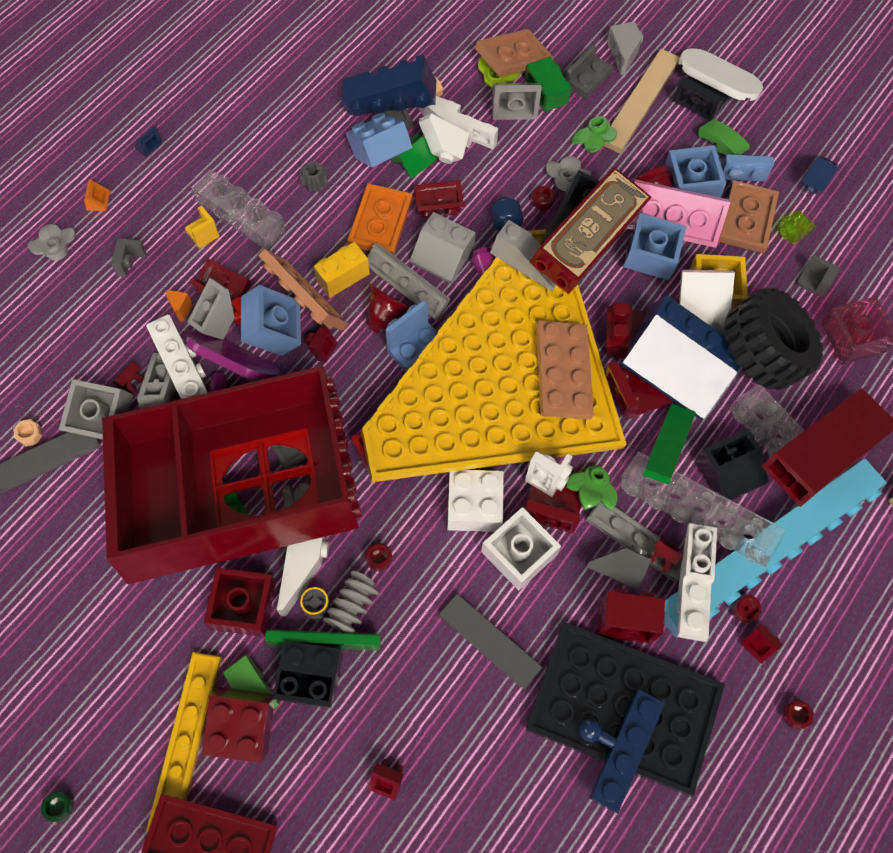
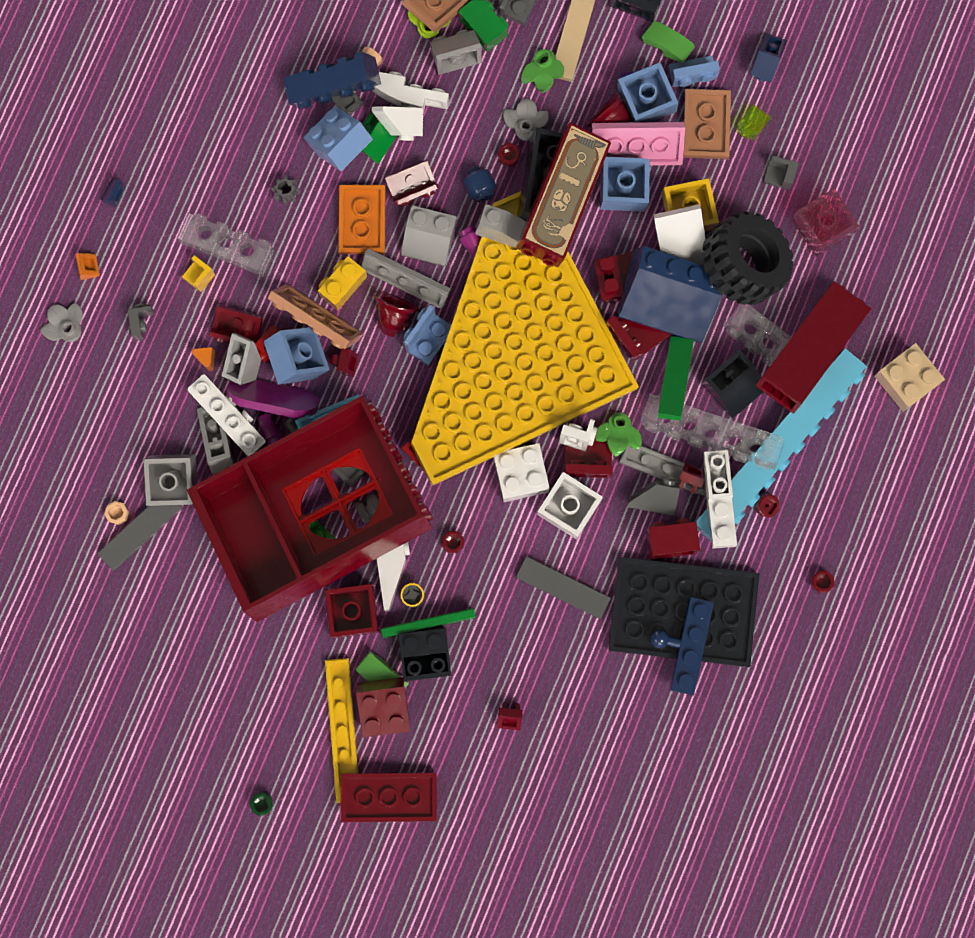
camera: 10 degrees left, 15 degrees up
dark red tile [112,362,144,394] -> none
light grey piece [323,571,379,633] -> none
nougat plate [536,320,594,420] -> none
dark red tile [741,624,783,664] -> none

